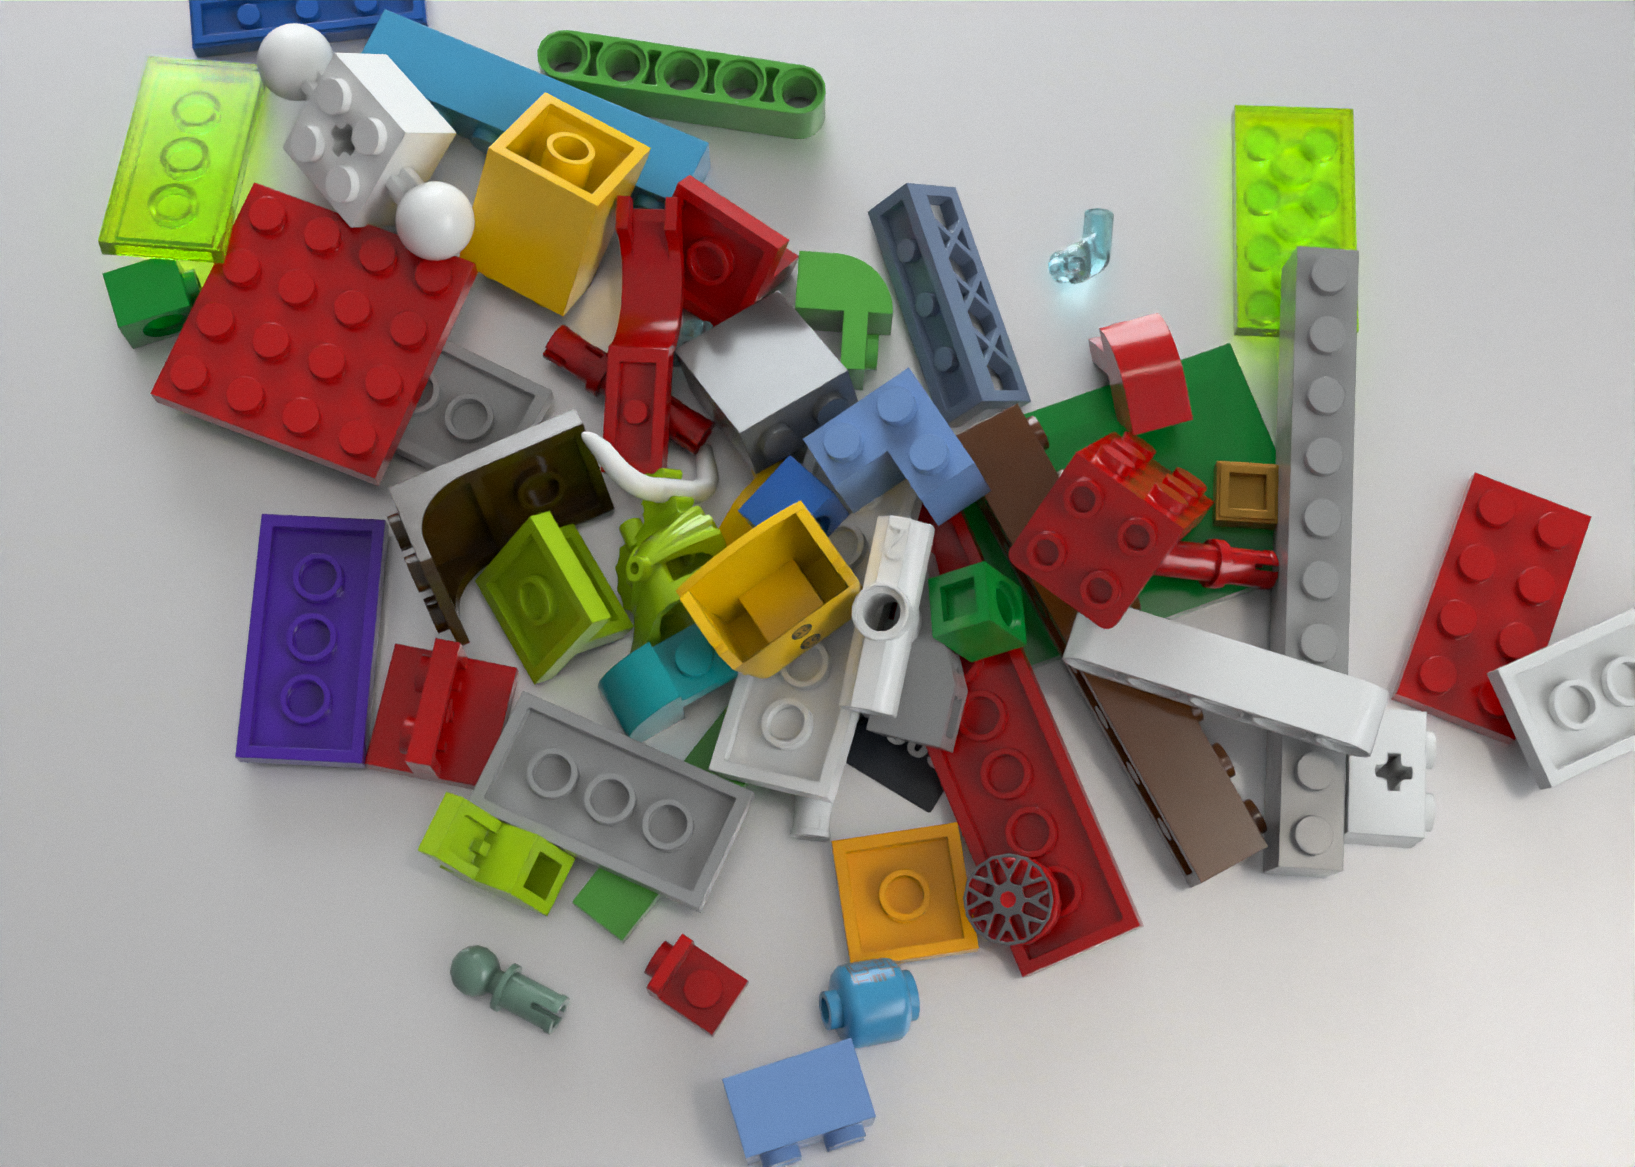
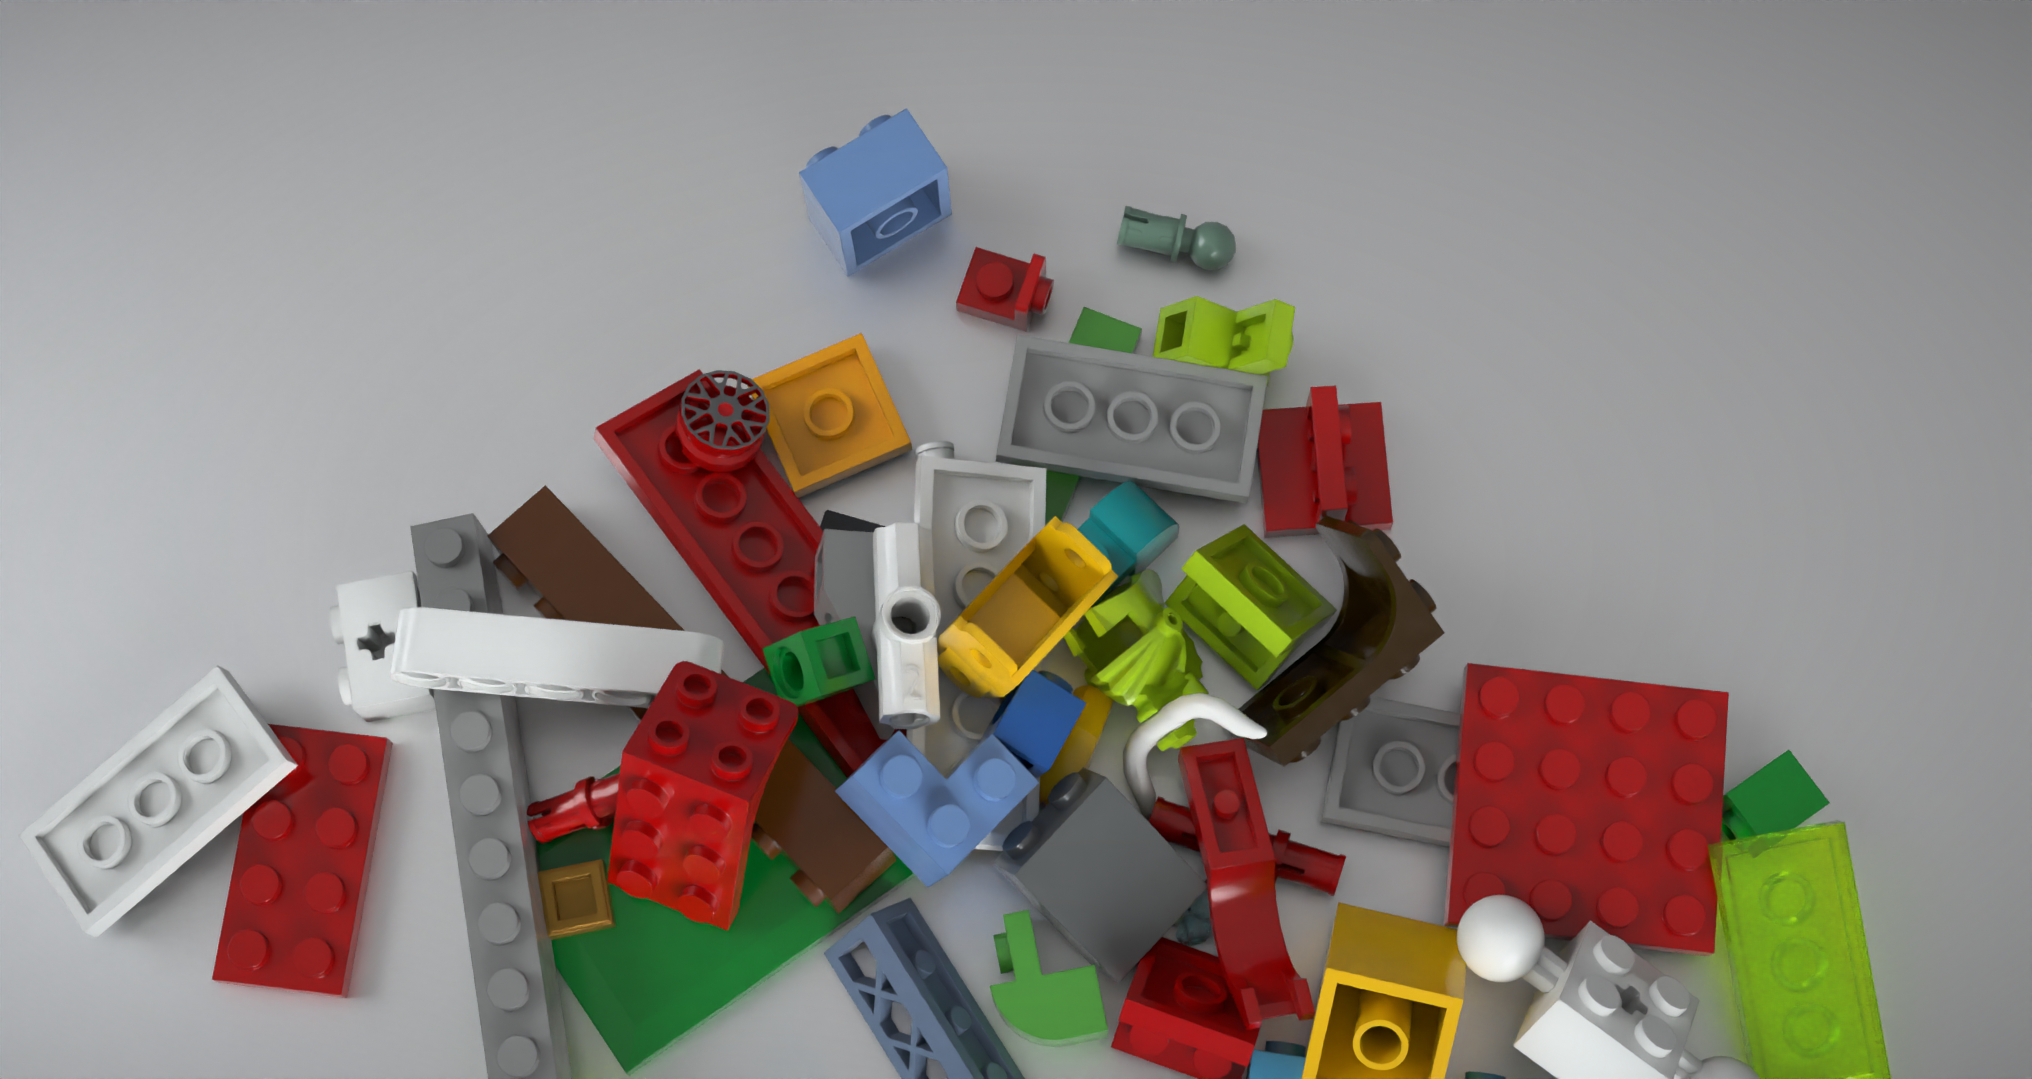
camera: 170 degrees right, 0 degrees up
dark purple plate [235,514,389,768] -> none
dark azure head [819,958,920,1048] -> none
red brick [1088,313,1193,435] -> none

